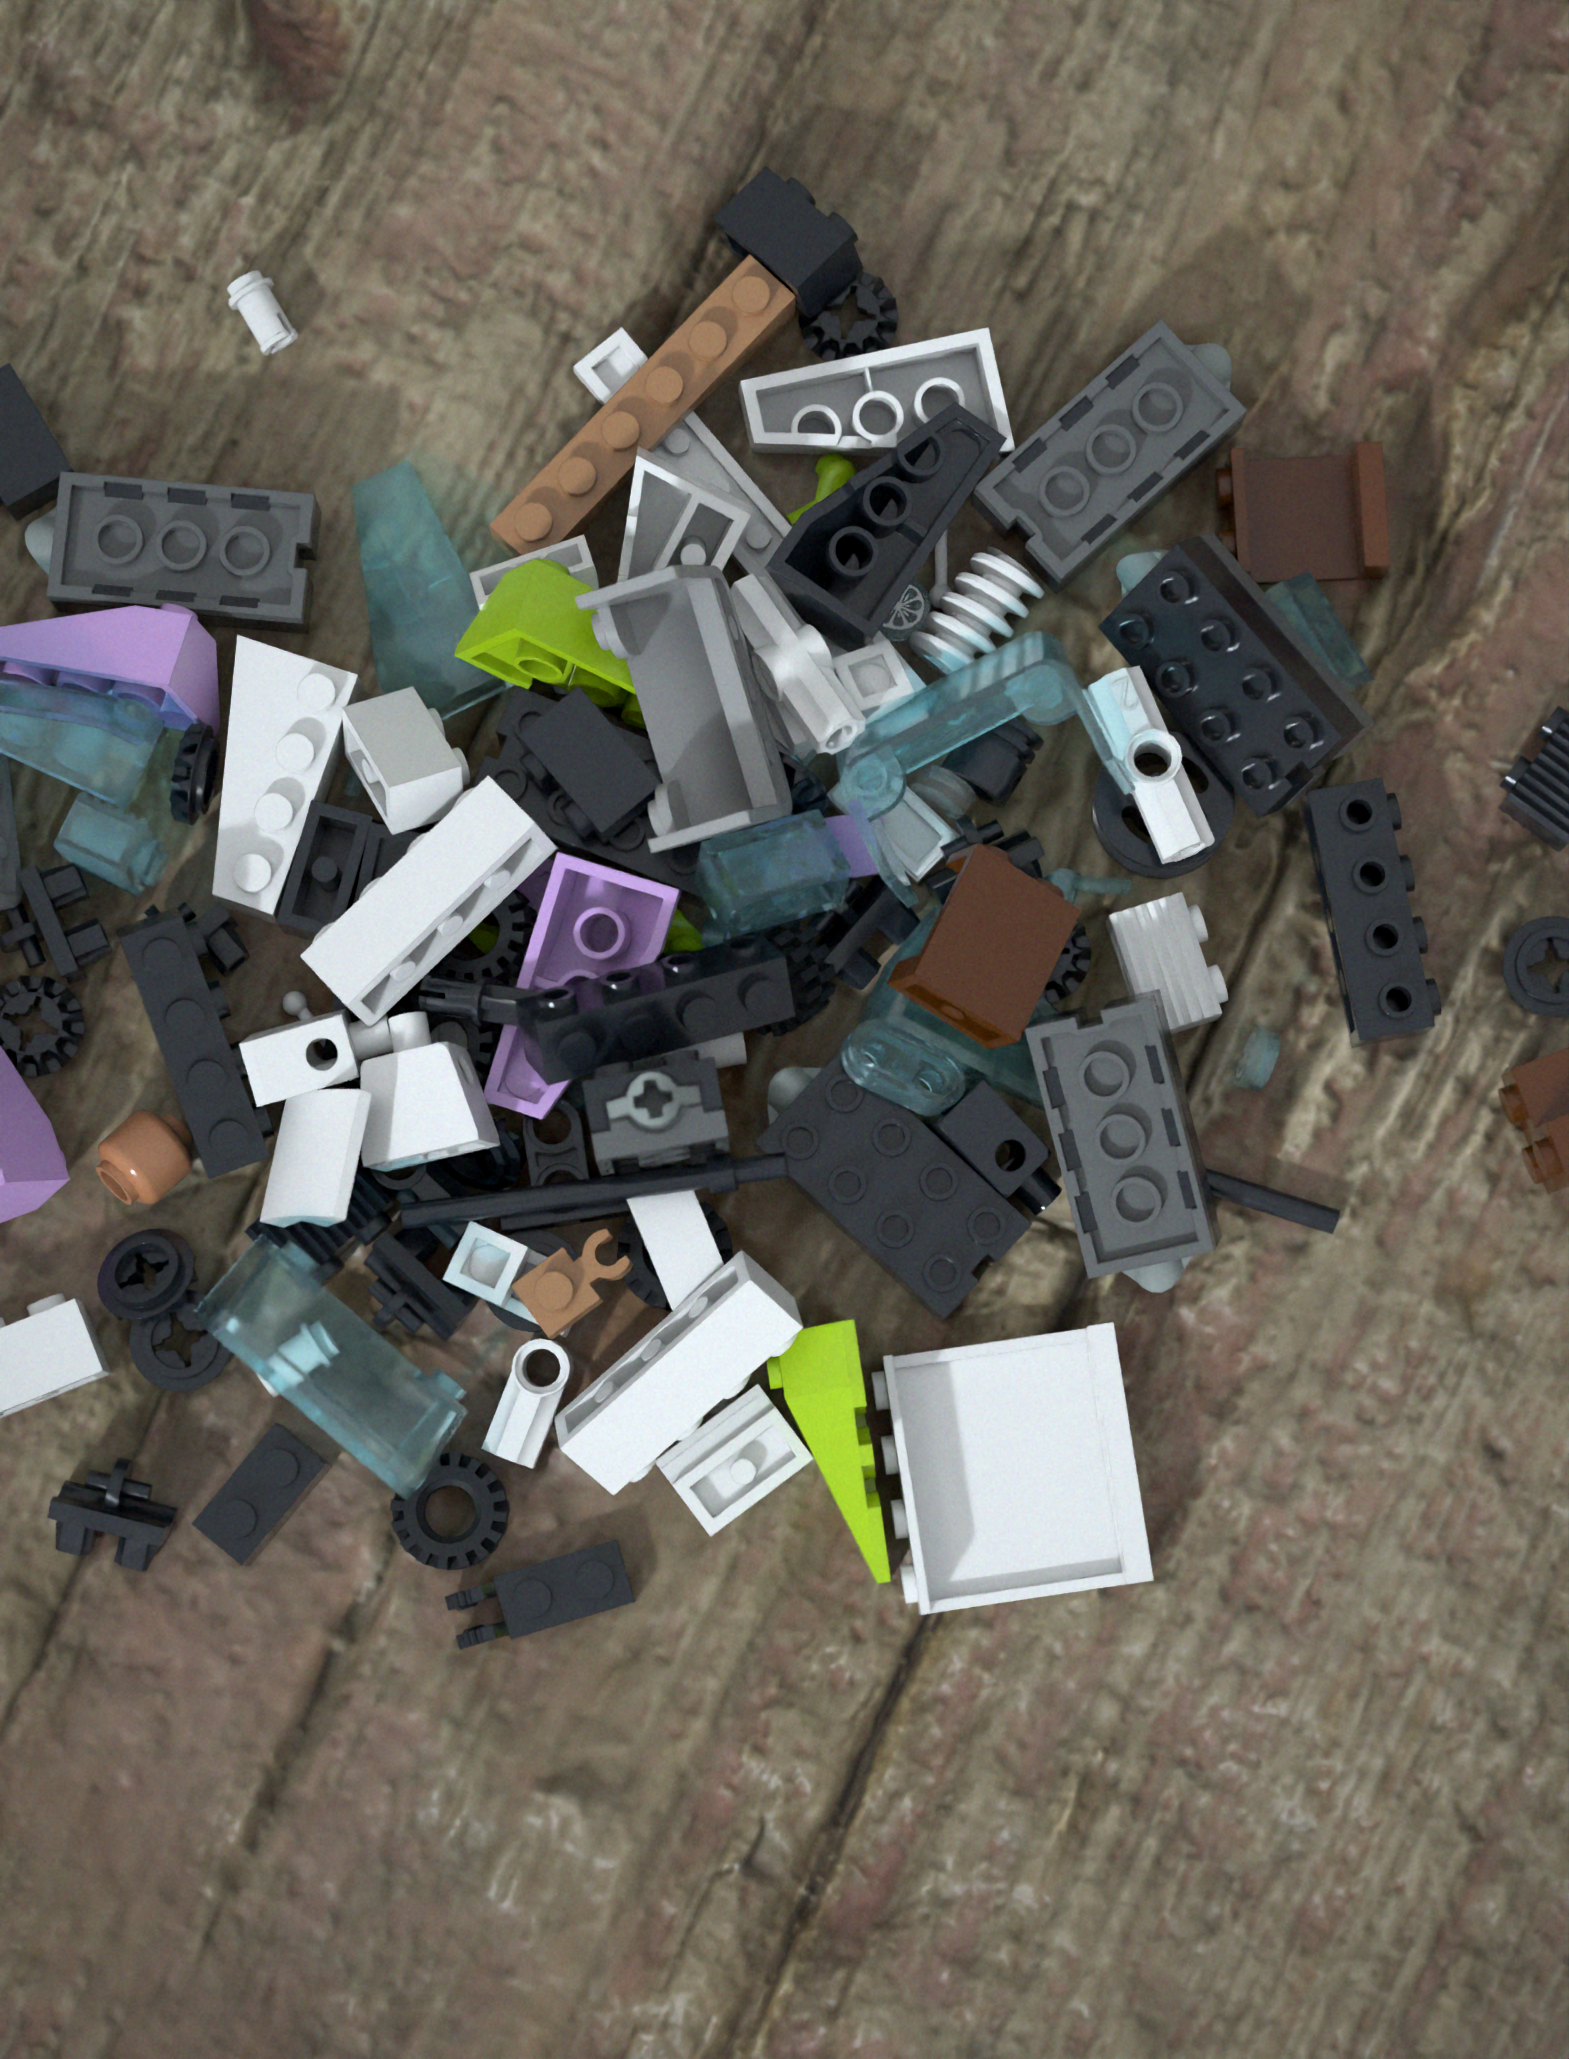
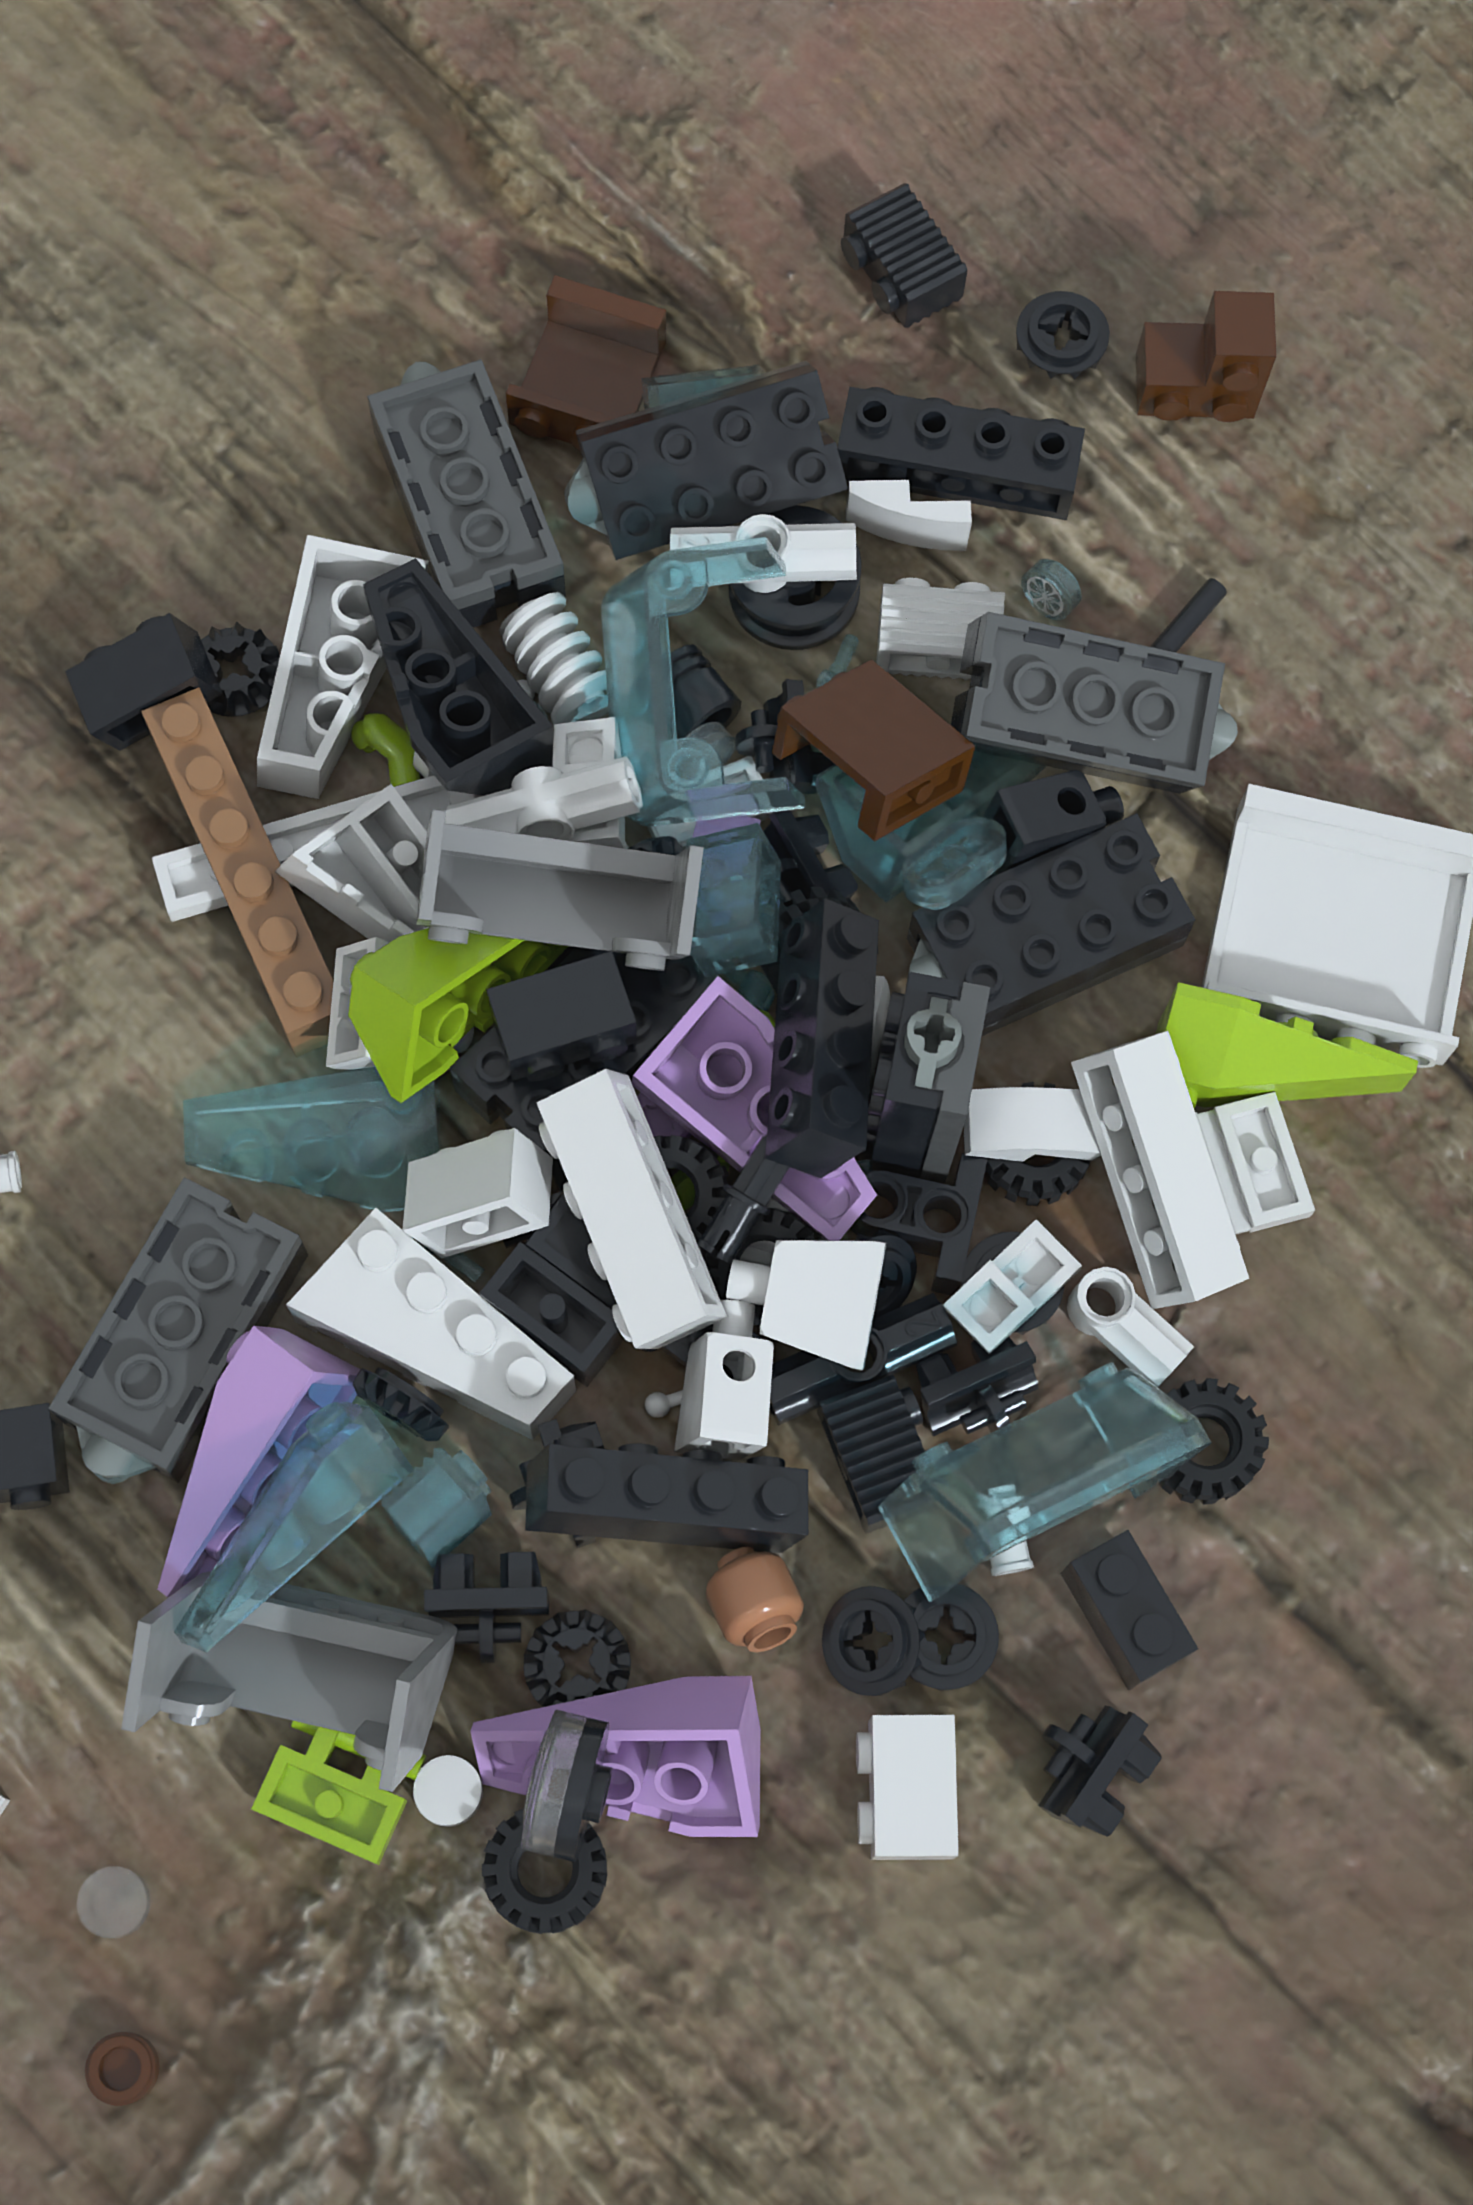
camera: 70 degrees left, 10 degrees down
white slope [260,1089,372,1227] -> none
black bar [401,1152,789,1229] -> none
black hinge [445,1540,635,1650] -> none
medium nougat plate [511,1229,634,1340] -> none
none -> white slope [846,480,972,551]

